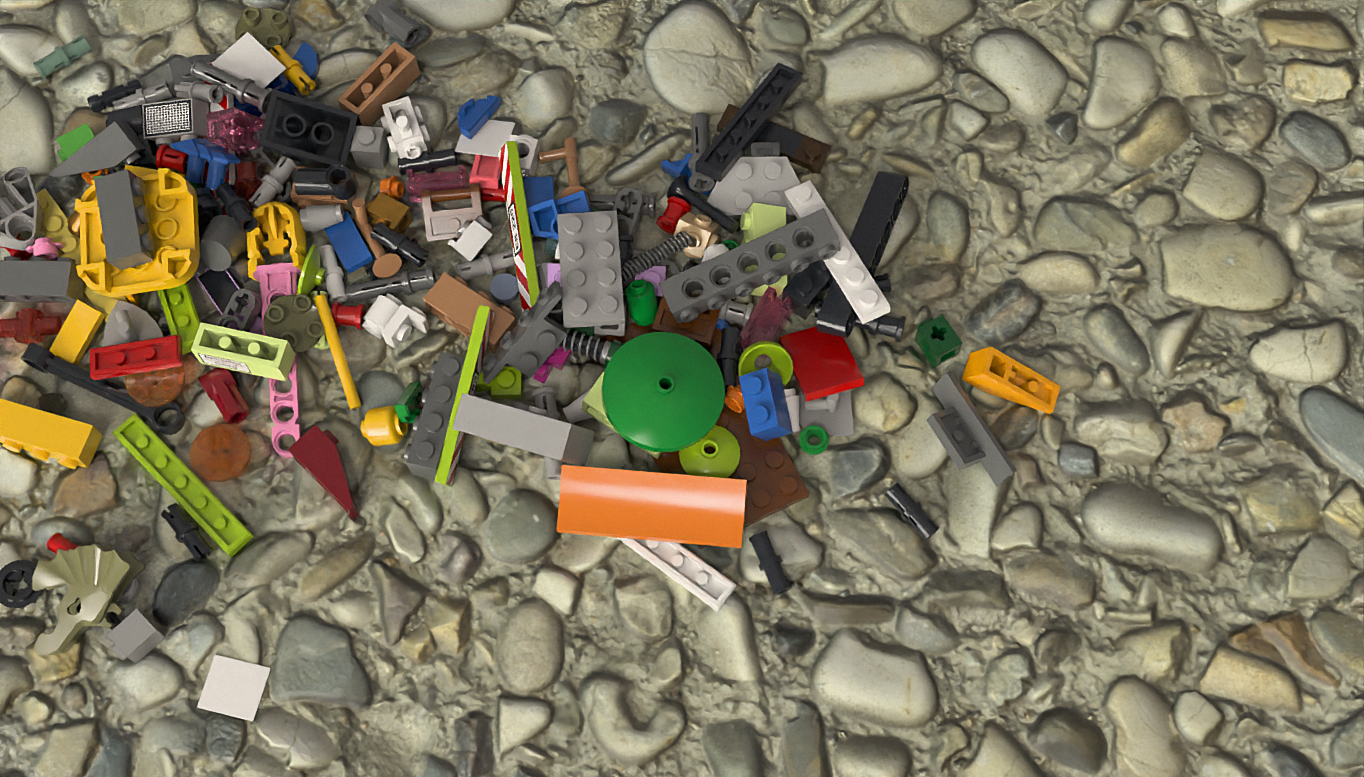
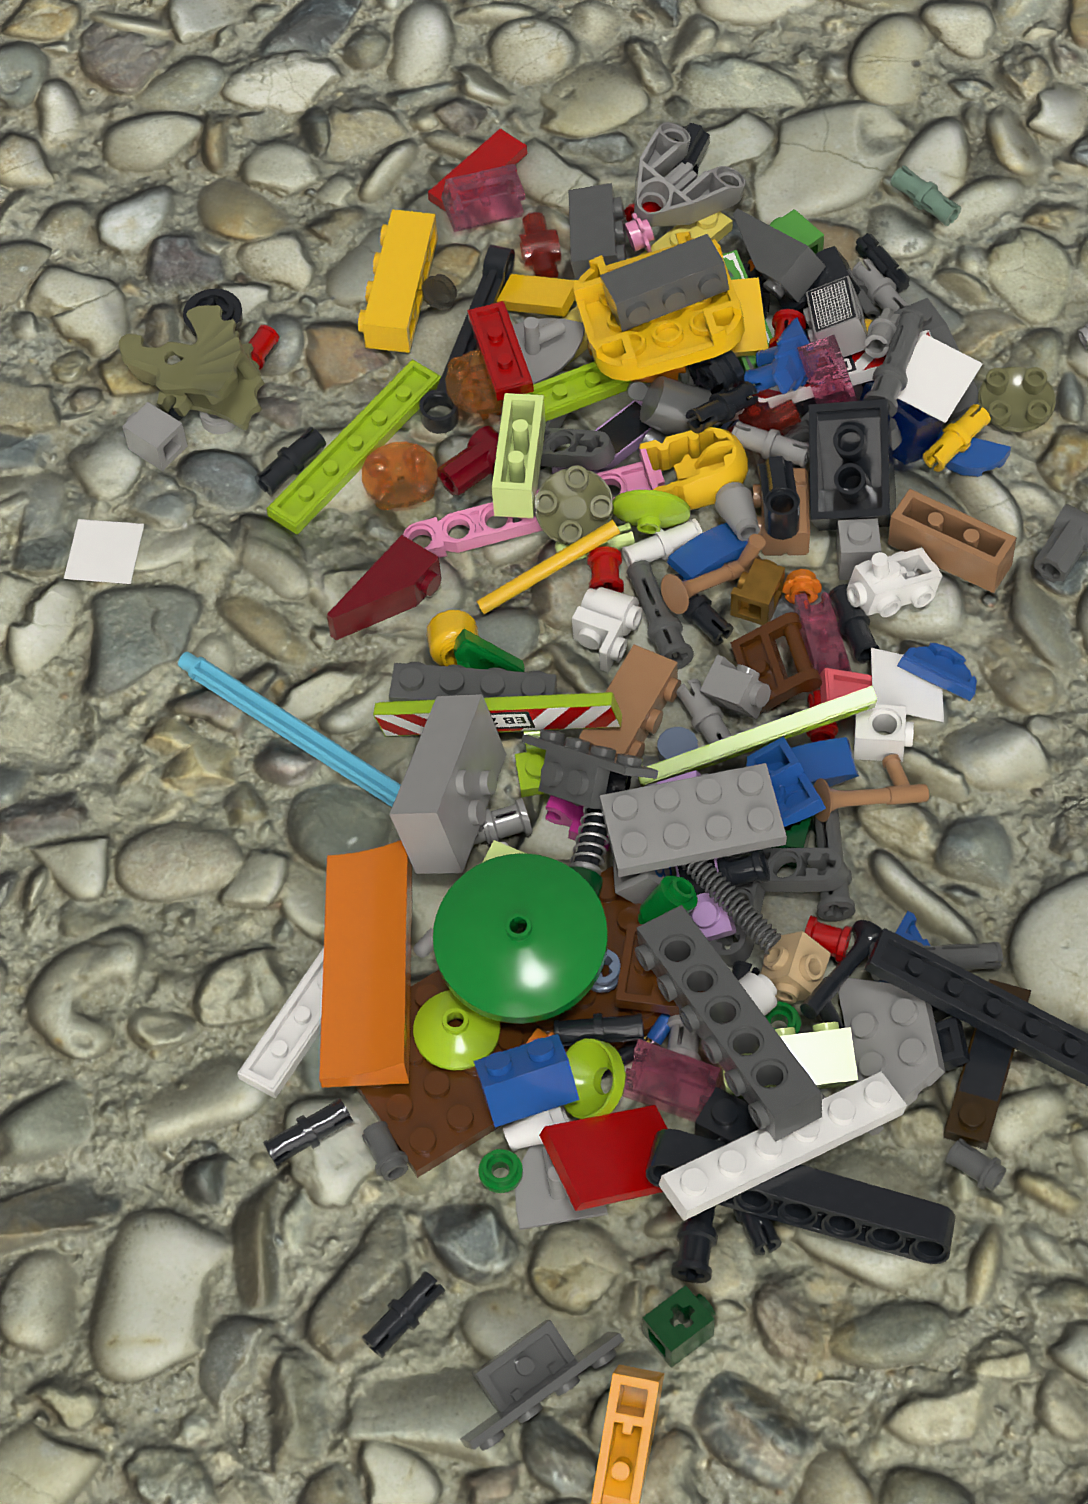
camera: 85 degrees right, 10 degrees down
black pin [370,222,429,268] -> none
none -> medium azure piece [178,651,401,807]
none -> dark grey pin [362,1121,408,1181]
none -> dark grey pin [946,1138,1006,1191]

